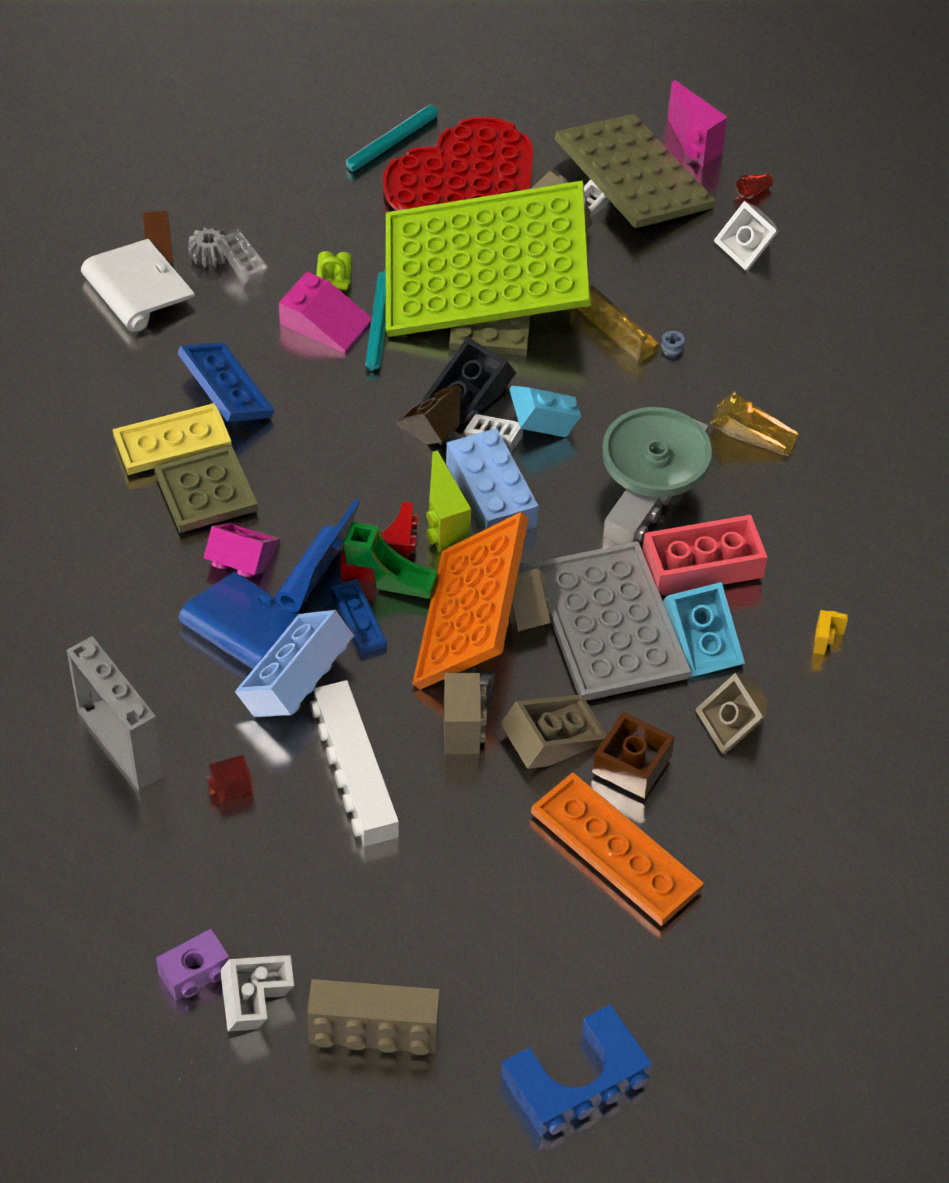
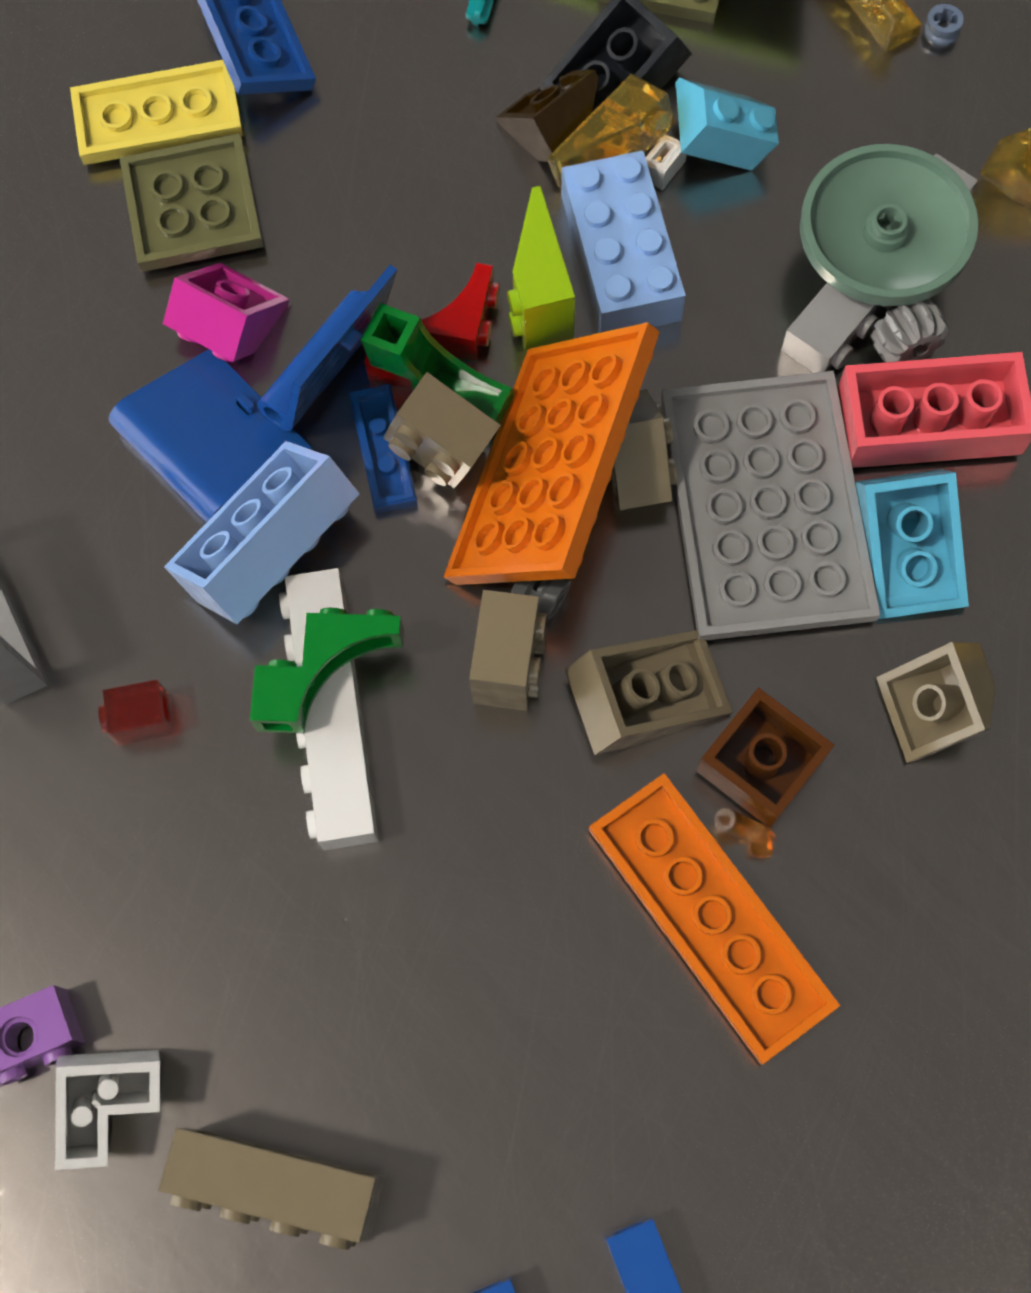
camera: 15 degrees right, 20 degrees up
none -> green arch [250,607,404,734]
none -> dark tan brick [383,372,501,489]
none -> clear yellow slope [547,74,675,188]
none -> clear orange arm [714,808,776,858]
none -> light grey gear [871,298,950,362]

